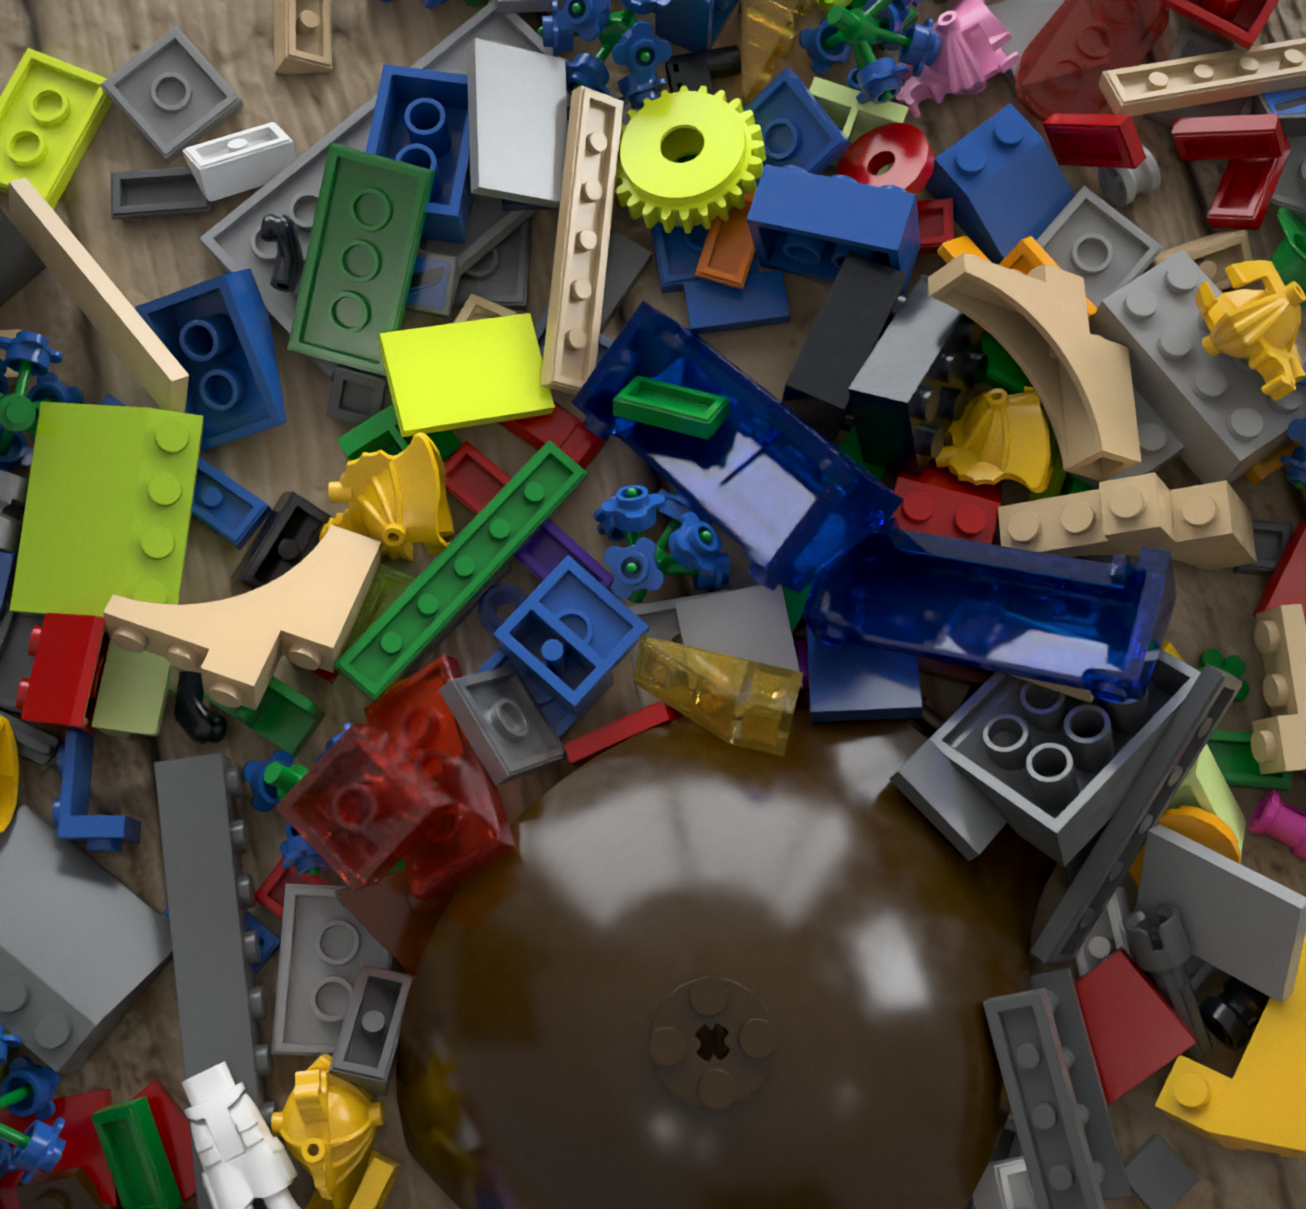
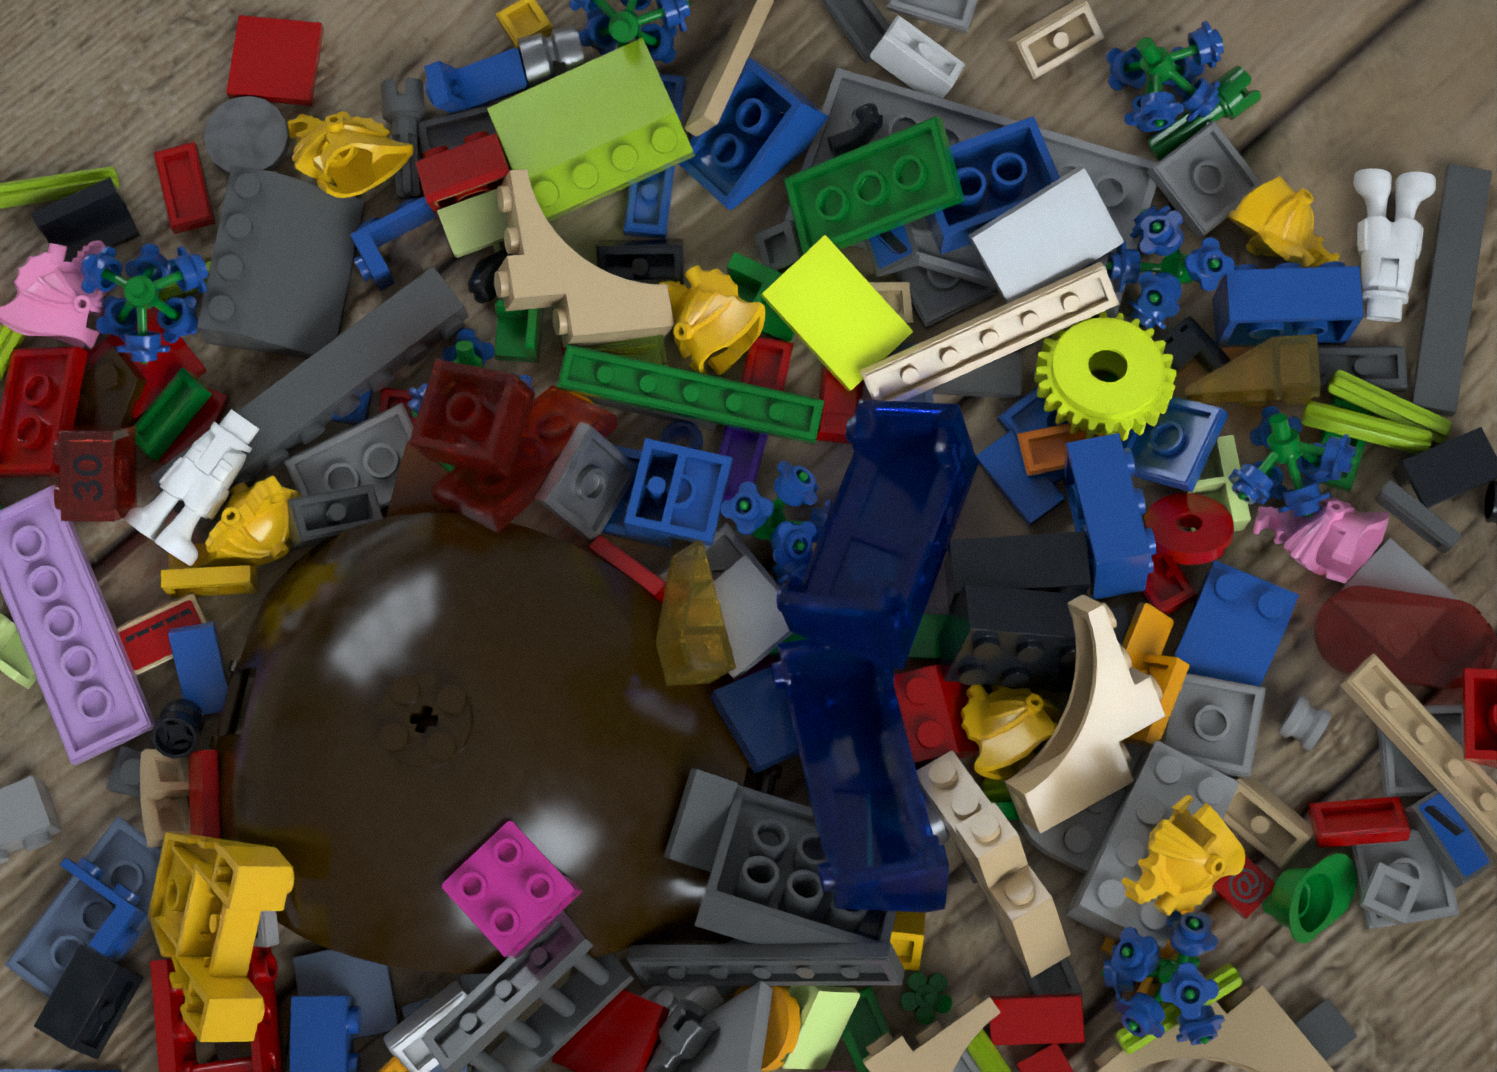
camera: 65 degrees right, 0 degrees up
green tile [613,375,730,440] -> none
red tile [1043,113,1146,169] -> none
red tile [1172,114,1285,161] -> none
none -> dark pink bracket [442,821,583,957]

